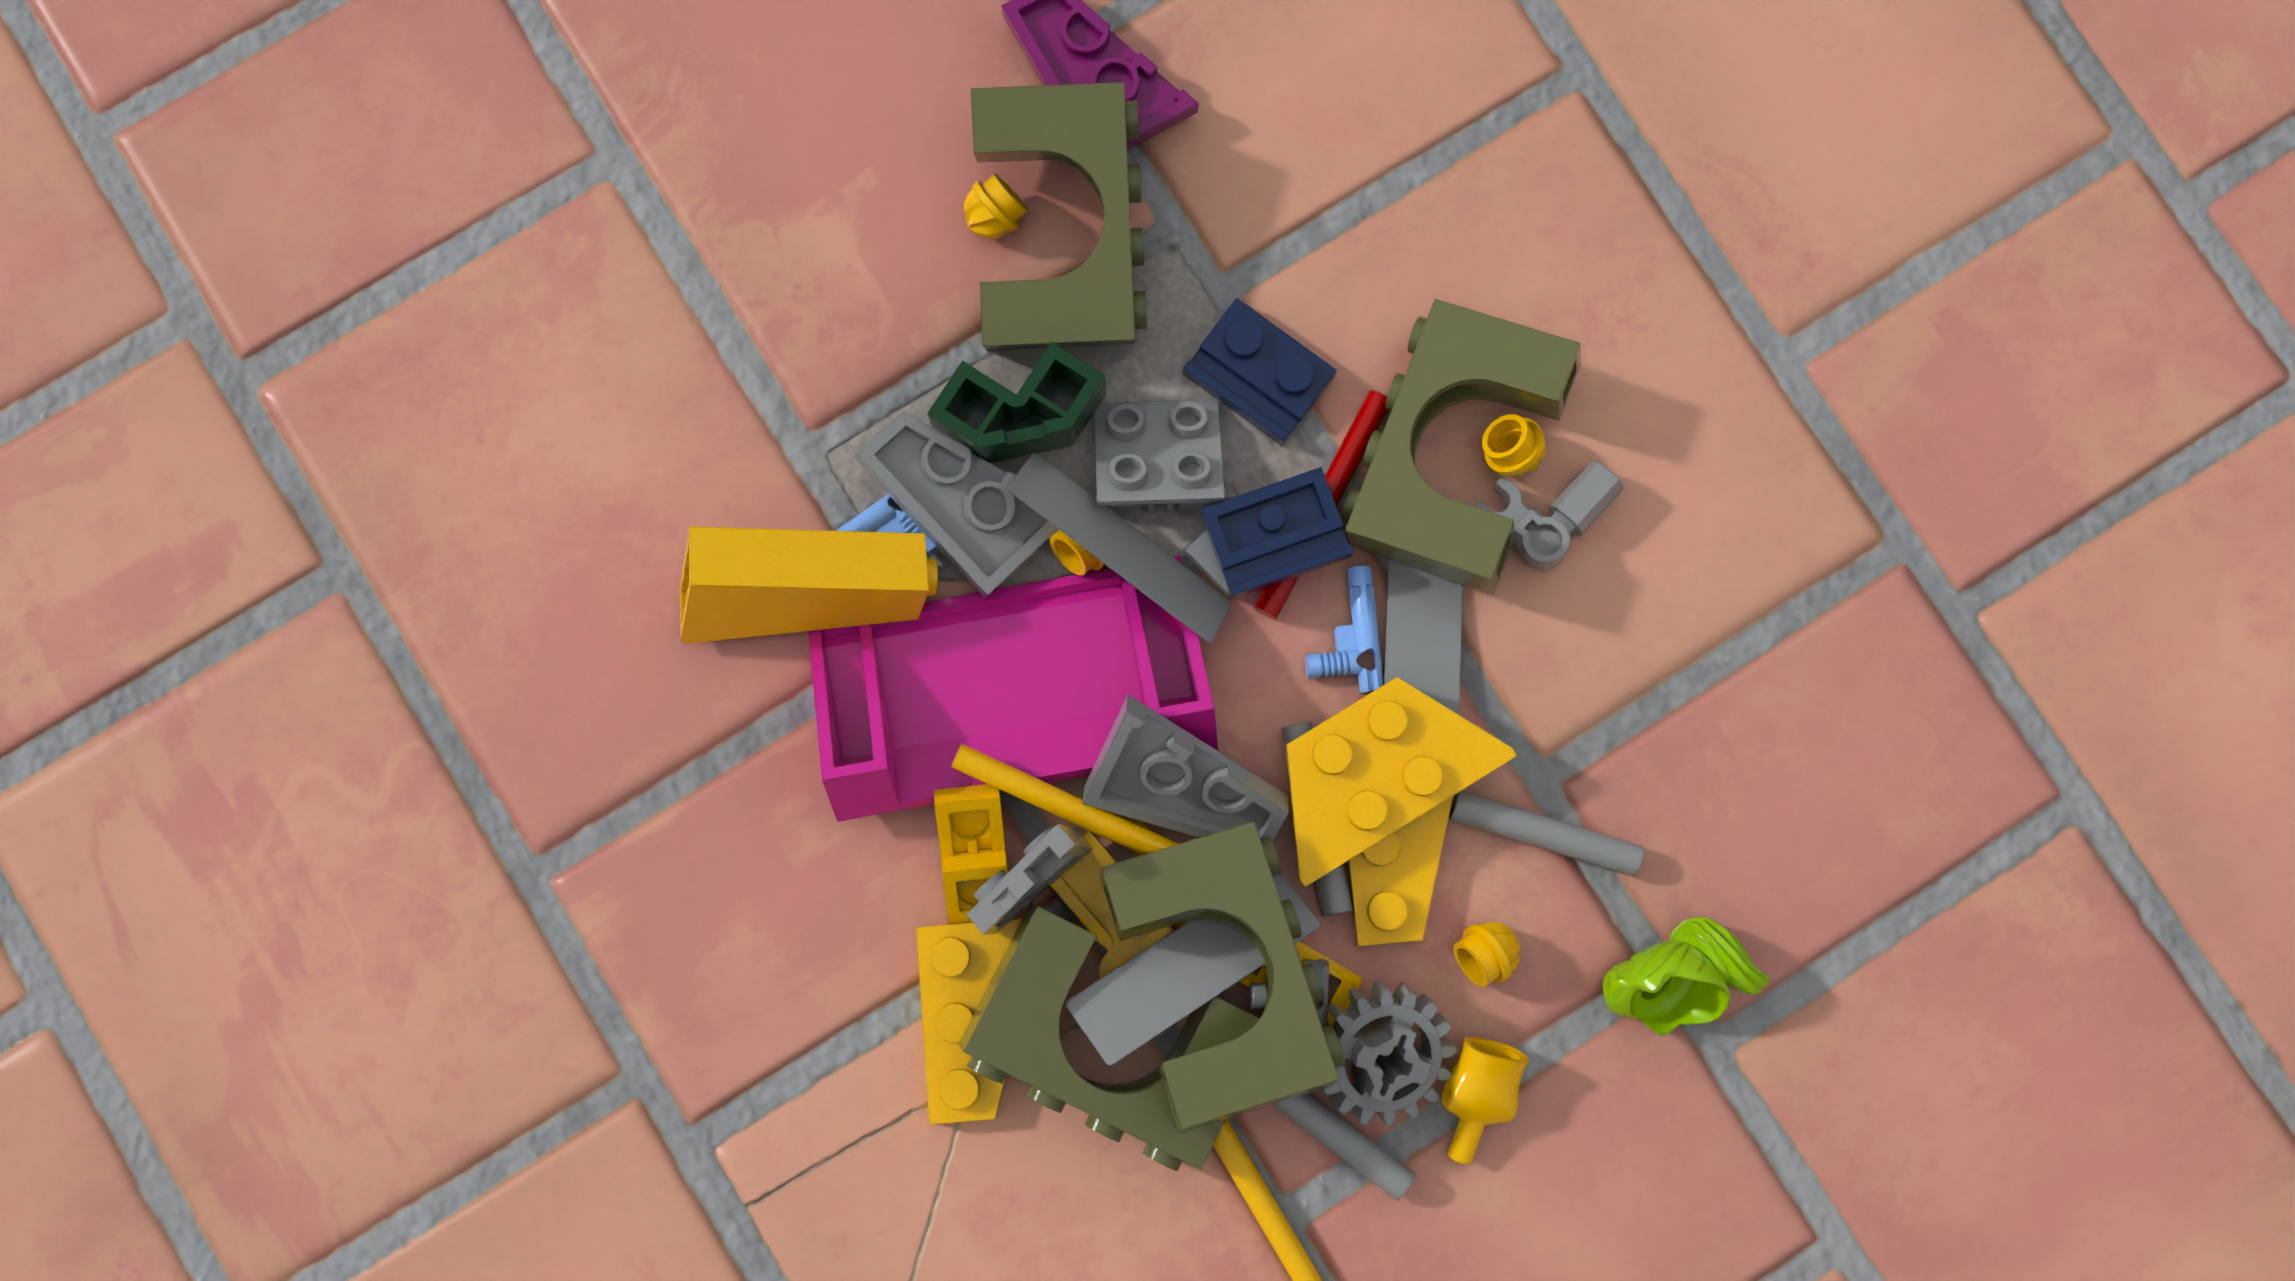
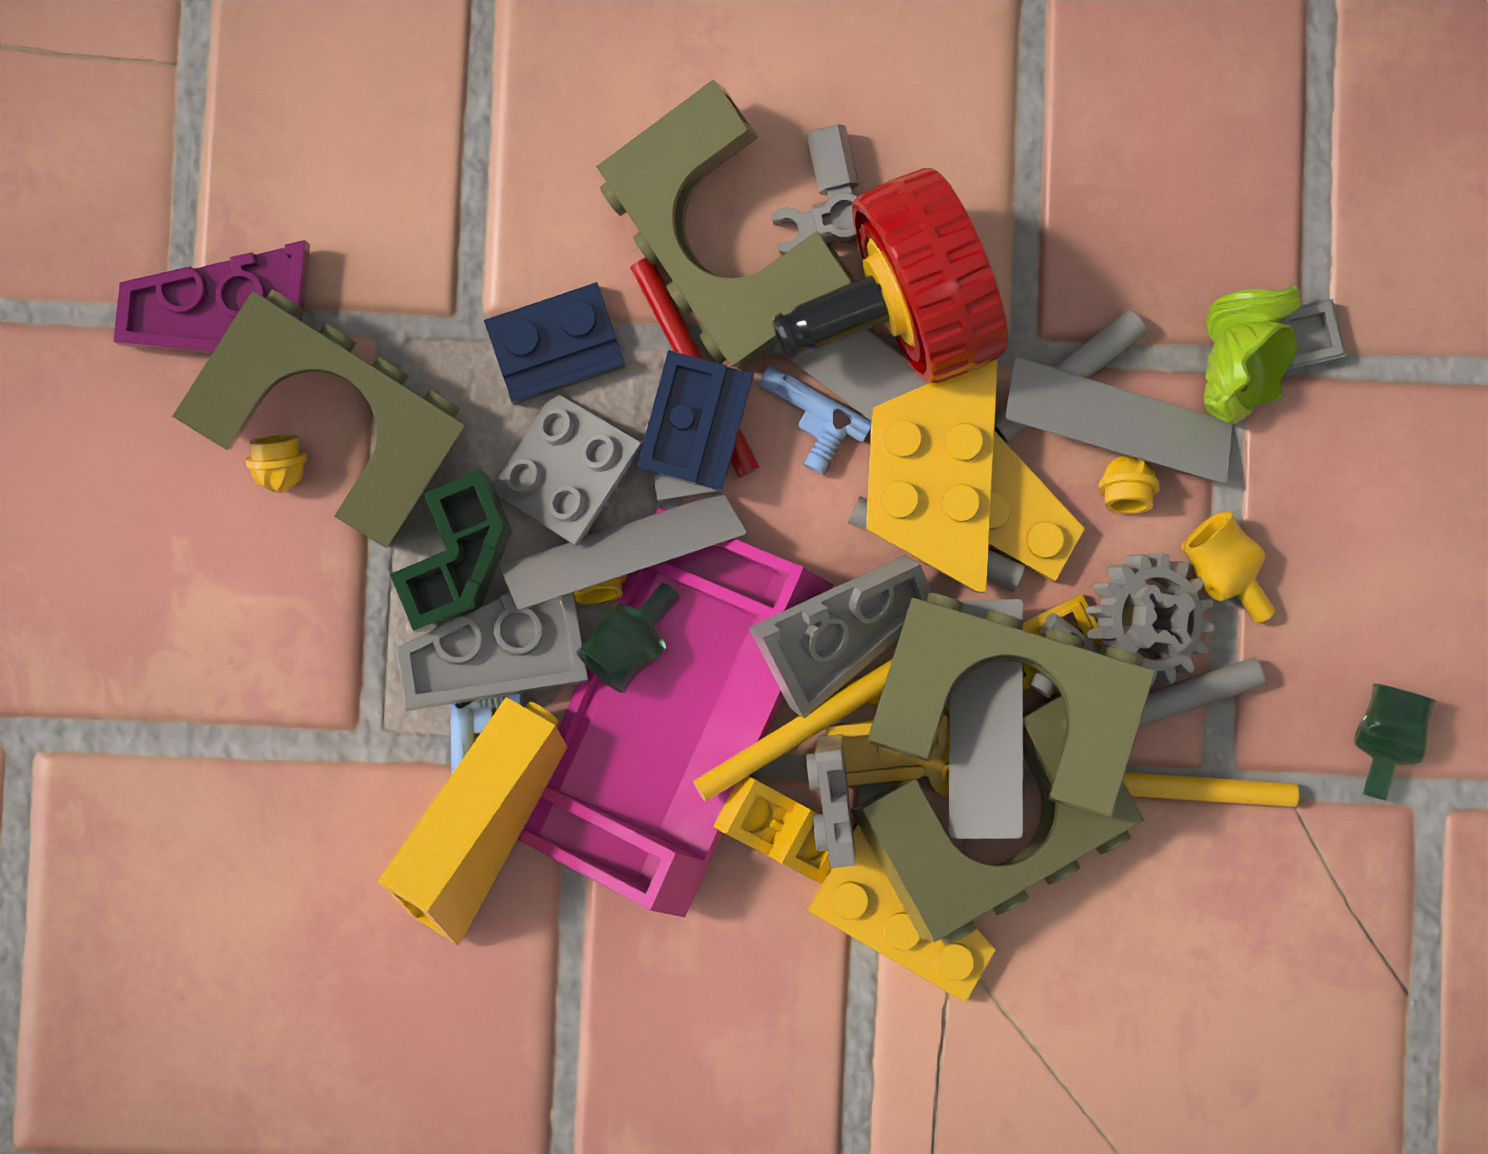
camera: 50 degrees left, 5 degrees up
yellow plate [1482,414,1546,479] -> none
none -> clear green piece [576,583,680,693]
none -> red wheel [772,168,1008,384]
none -> light grey sticker [1006,357,1233,484]
none -> light grey tile [1279,298,1347,372]

